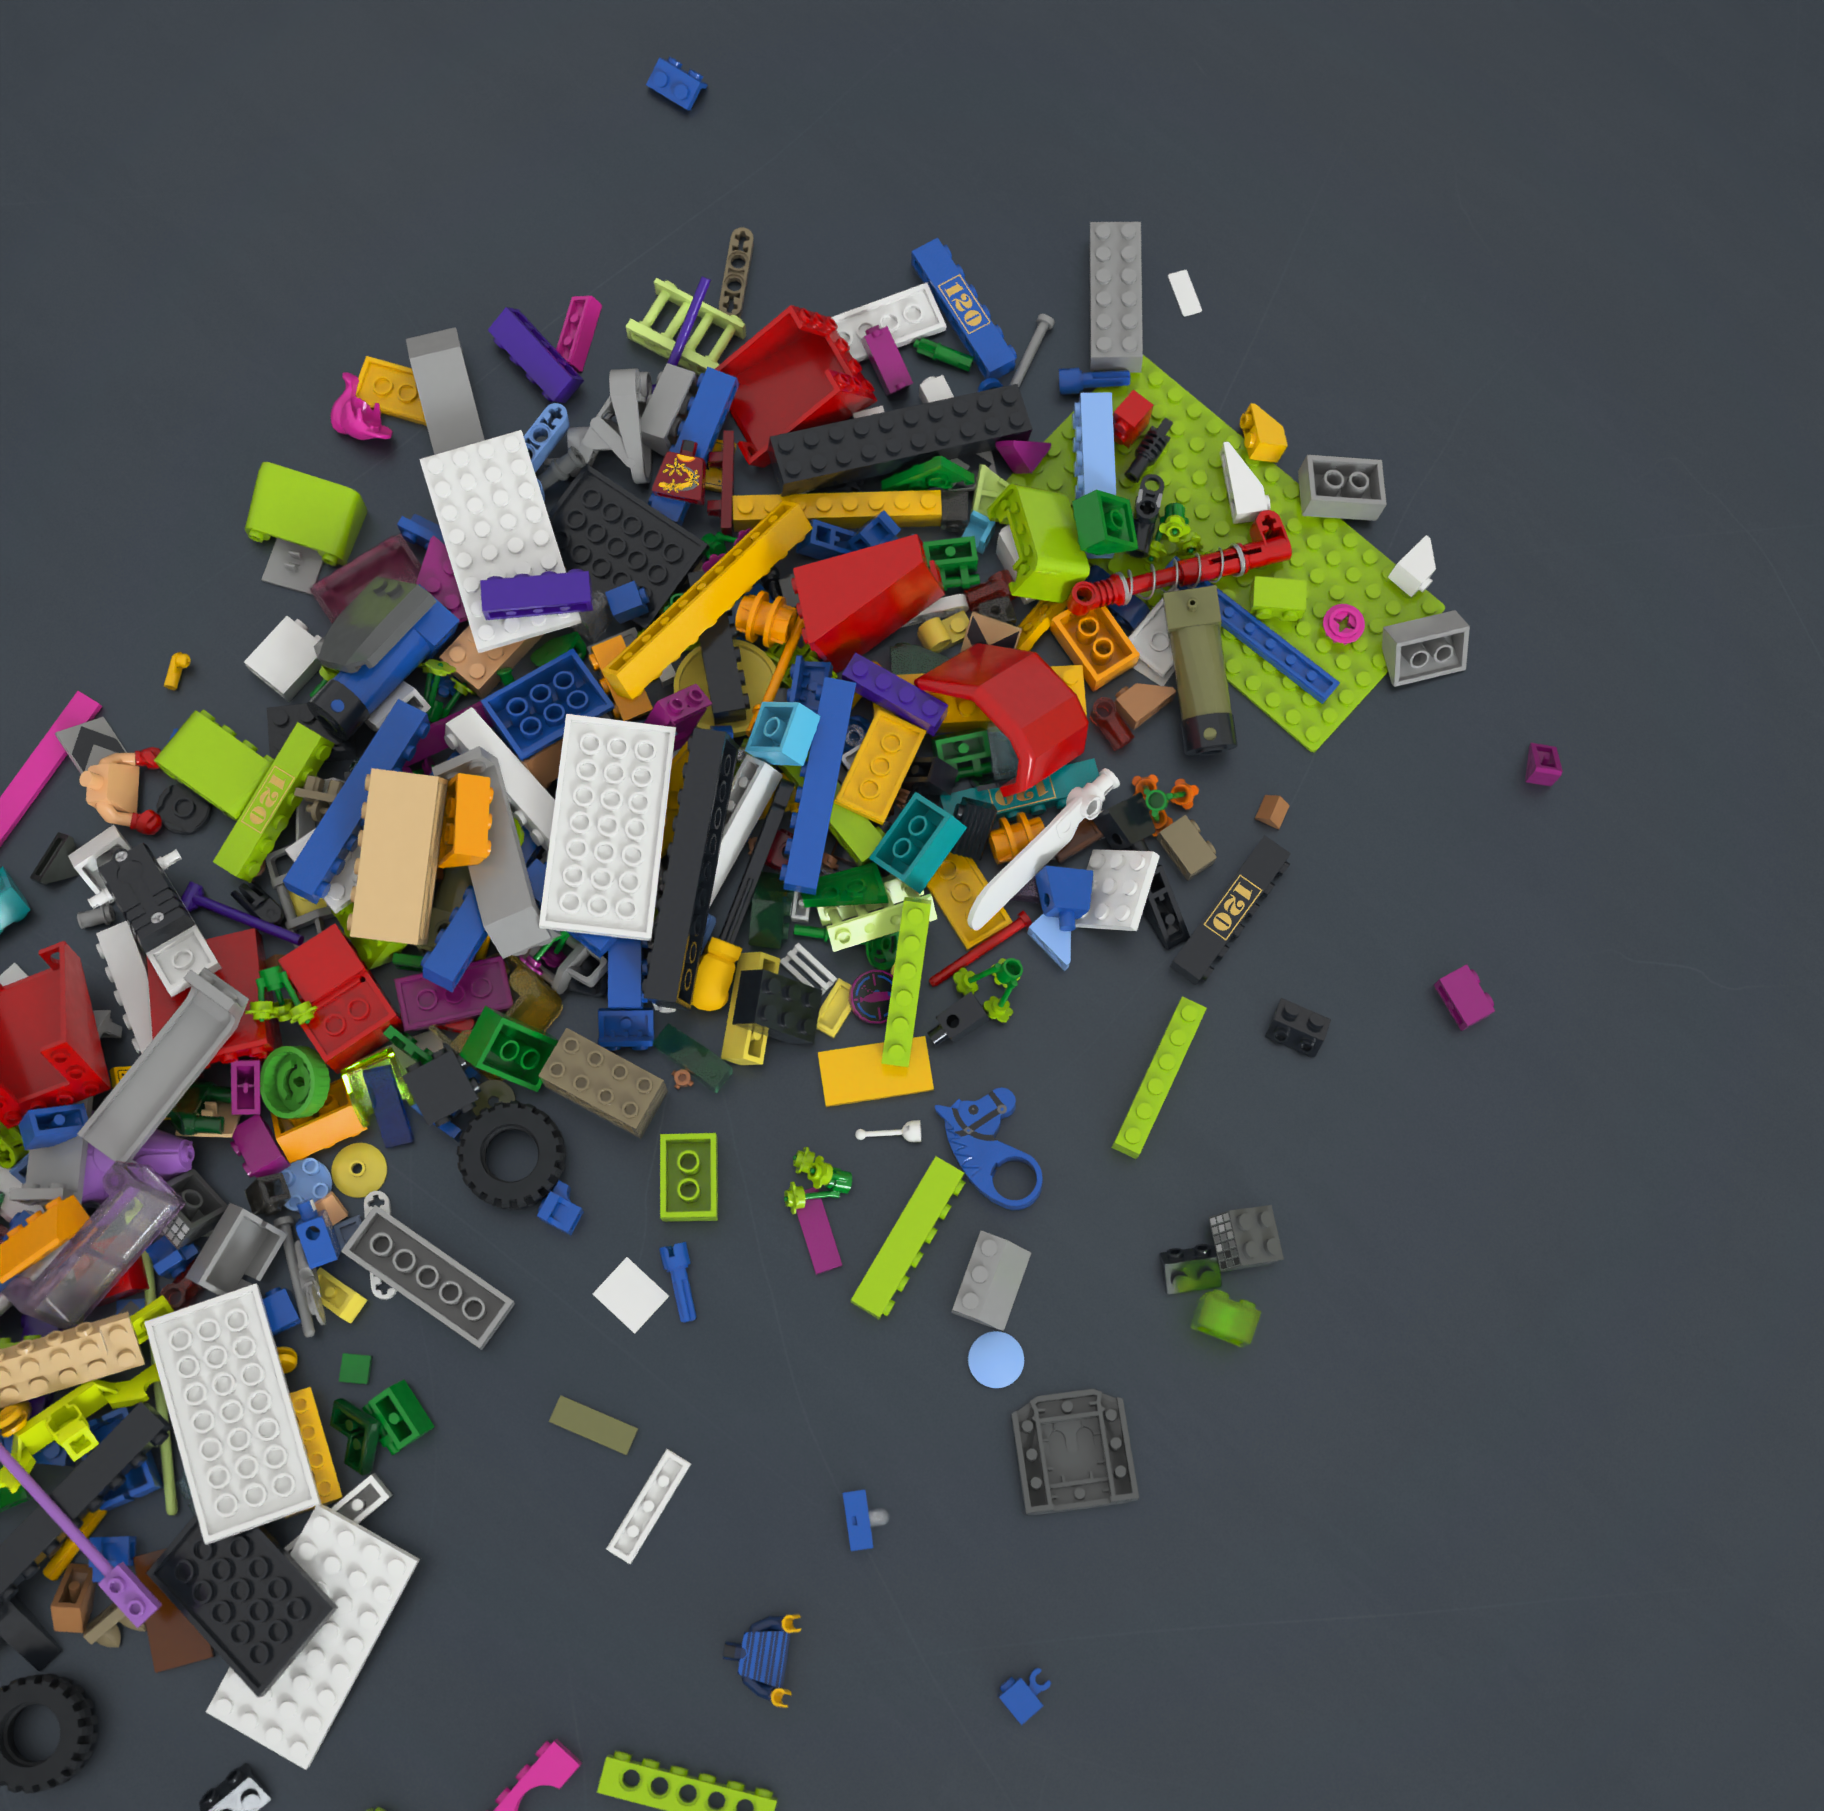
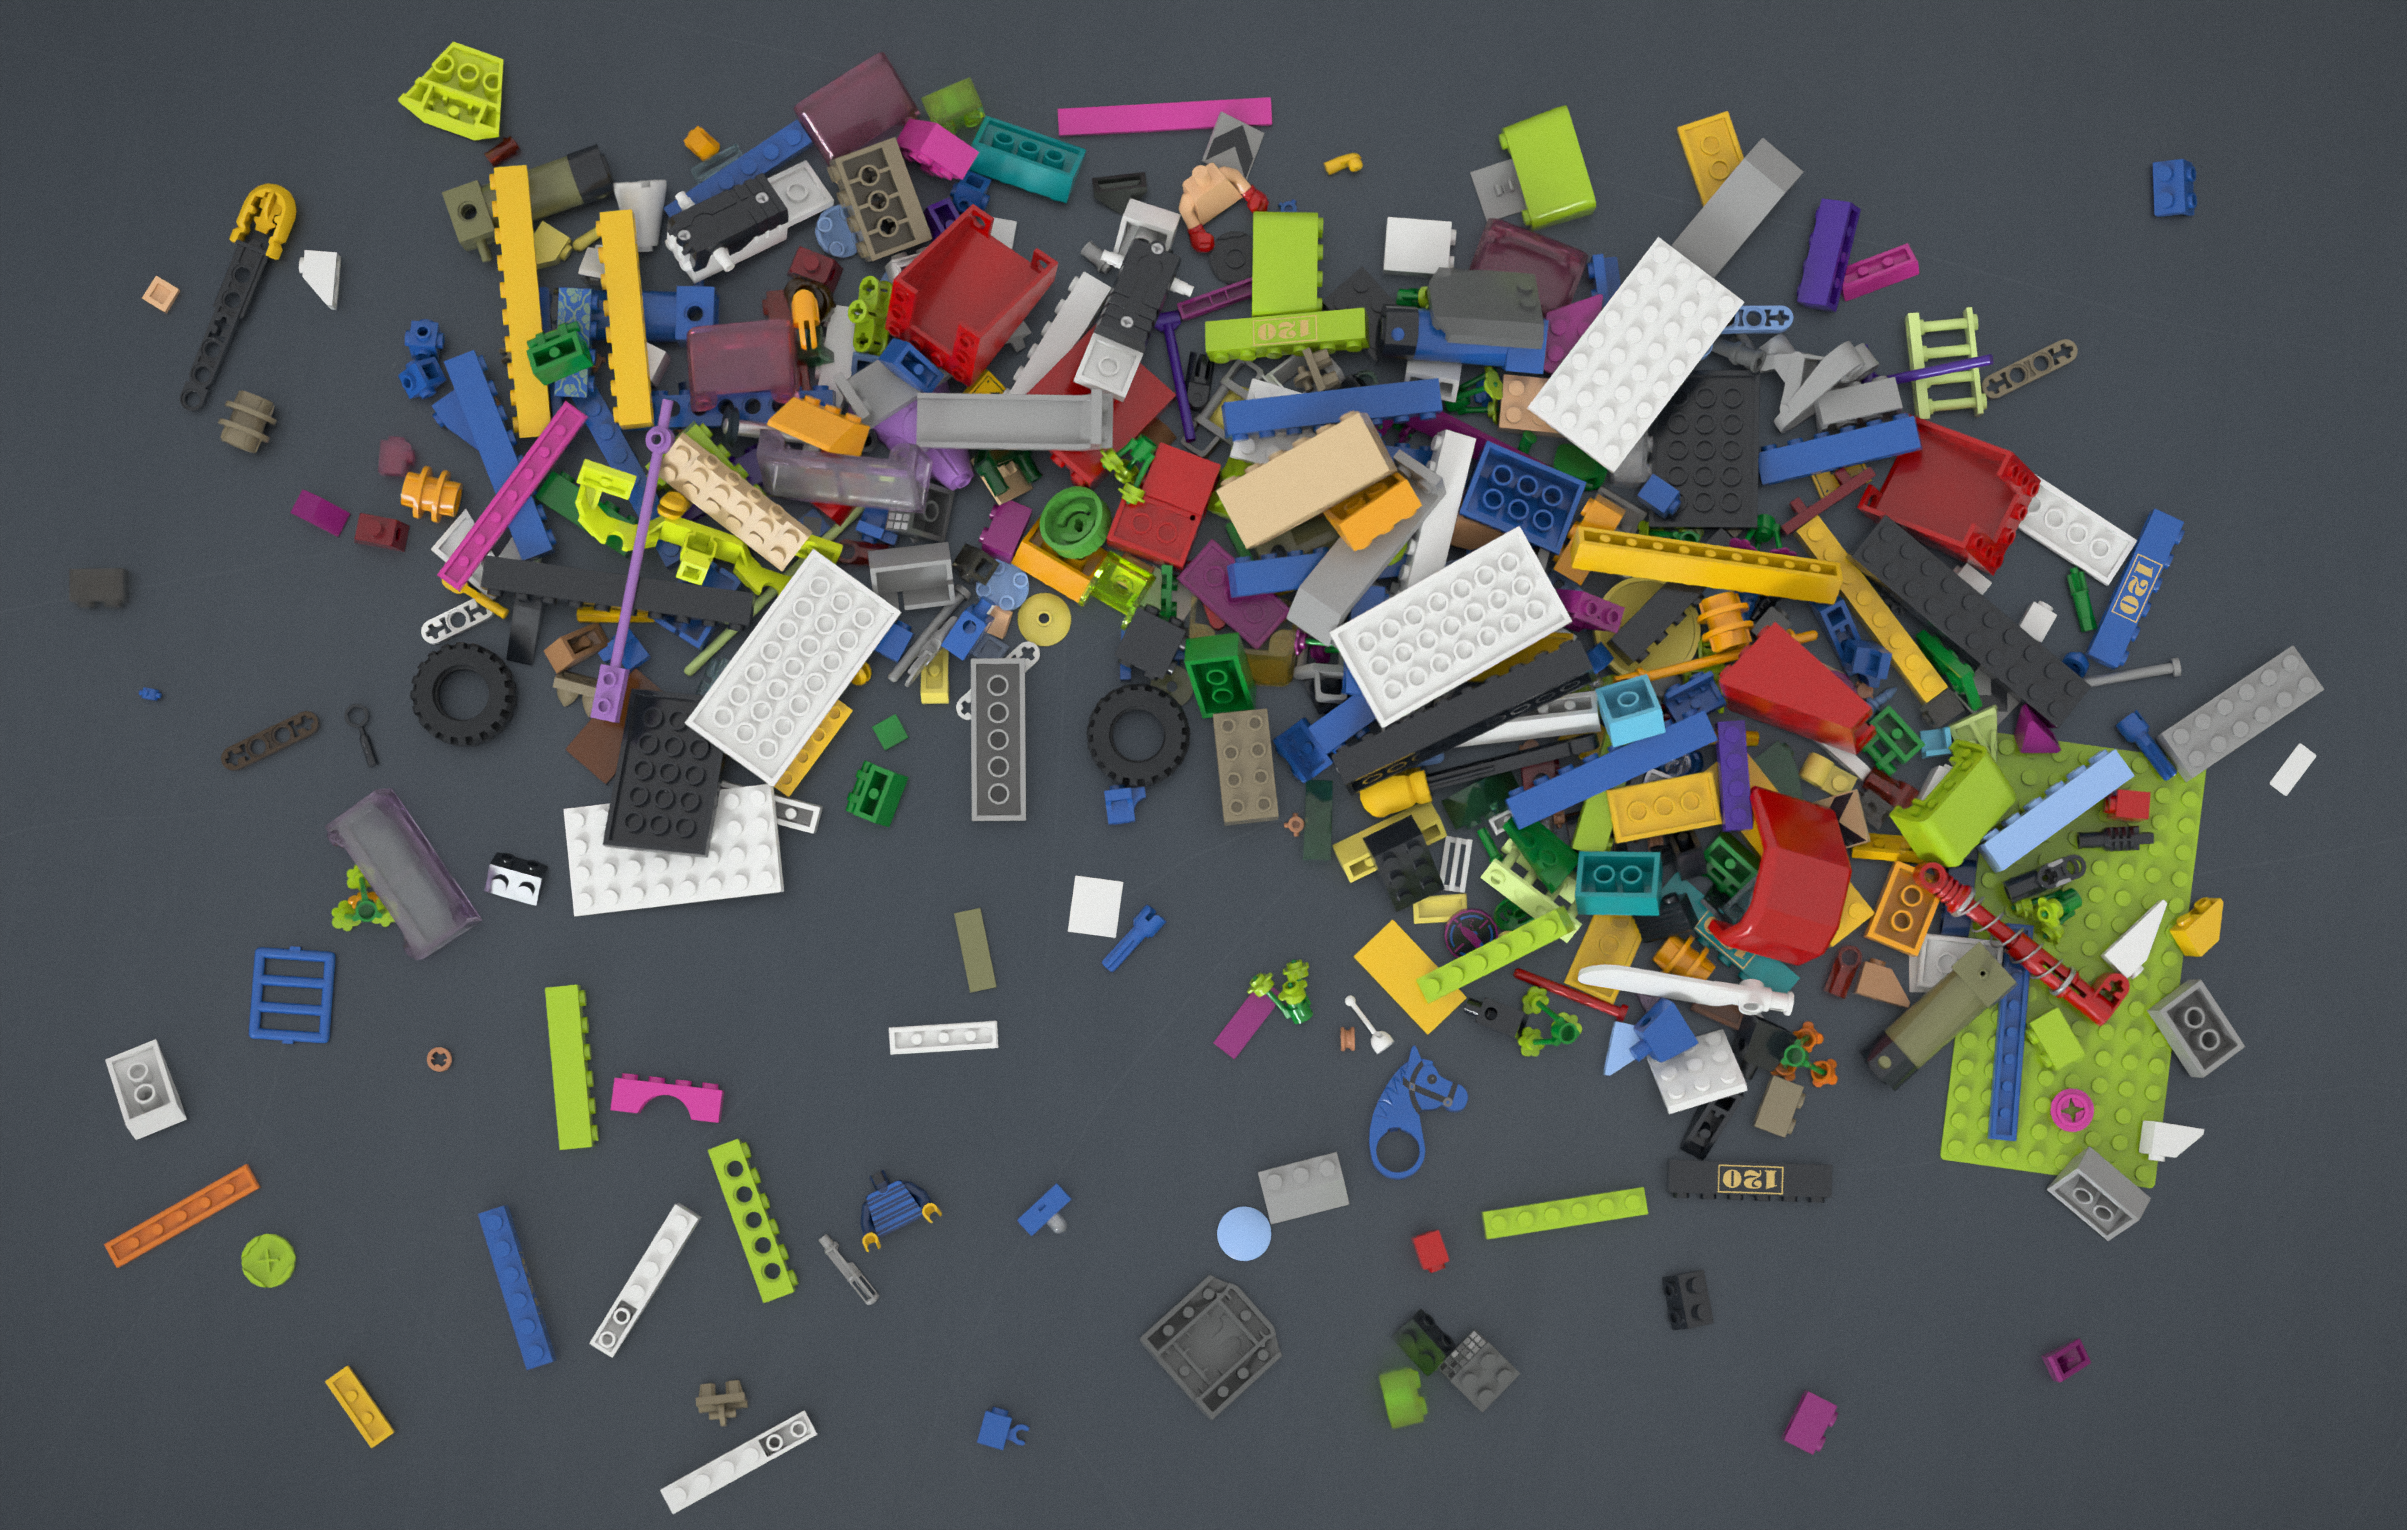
camera: 60 degrees right, 10 degrees up
magenta slope [231,1059,261,1115] -> none
dark green brick [330,1398,381,1476] -> none
dark pink piece [331,372,393,440] -> none
clear blue tile [363,1064,414,1148] -> none
dark purple brick [480,569,593,620] -> none
dark red torso [652,440,706,506] -> none
lime brick [660,1133,718,1222] -> none
lime brick [851,1156,966,1320] -> none
magenta brick [861,325,913,396] -> none
green slope [1072,490,1138,555] -> none
medium nougat slope [1255,795,1290,830] -> none
none -> light grey piece [818,1234,879,1305]
none -> magenta piece [1177,277,1252,322]
none -> nougat bush [1340,1027,1355,1051]
none -> red brick [1411,1229,1450,1273]

